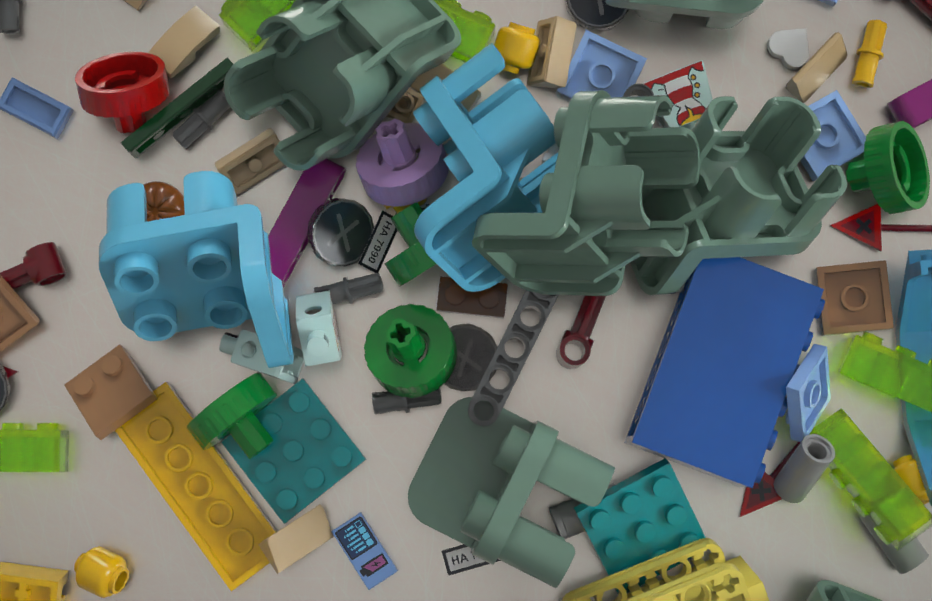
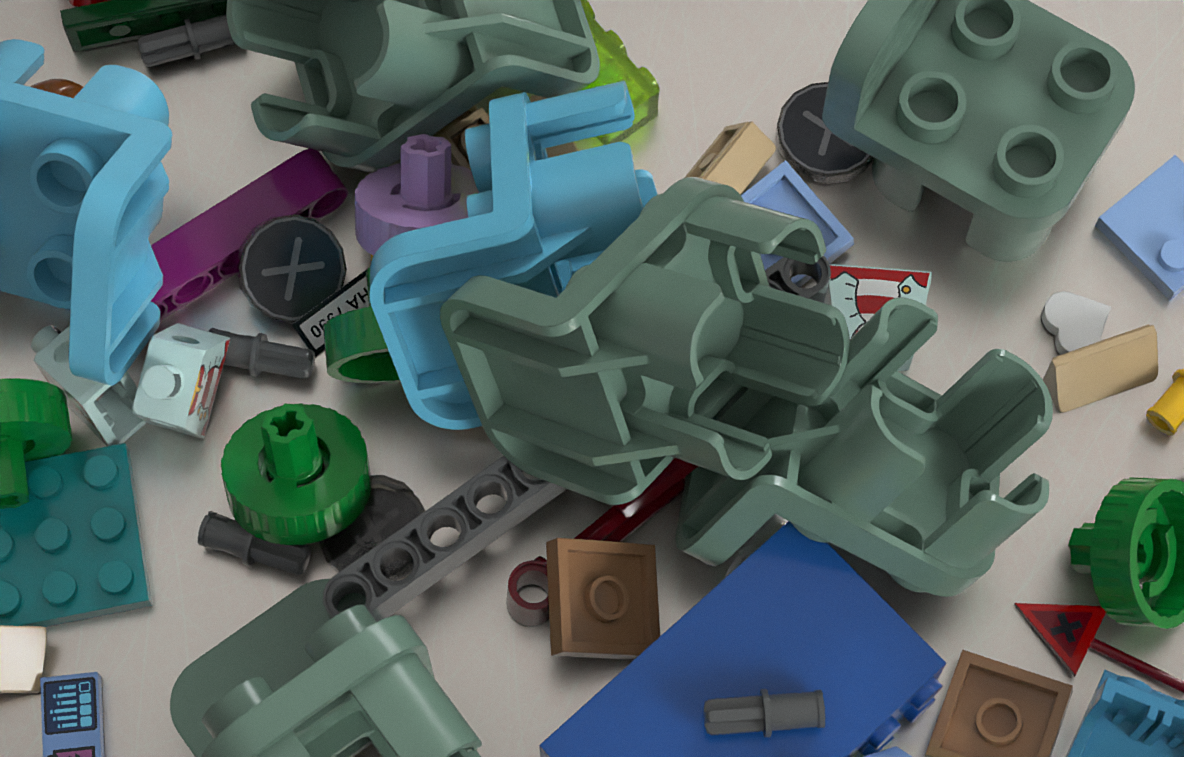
camera: 30 degrees right, 15 degrees down
tan slope [215,128,285,196] -> none
reddish brown plate [436,276,508,319] -> none
yellow head [494,22,540,74] -> none
light blue plate [800,90,866,182] -> none
none -> medium nougat plate [546,538,660,660]
none -> dark grey axle [703,689,825,737]

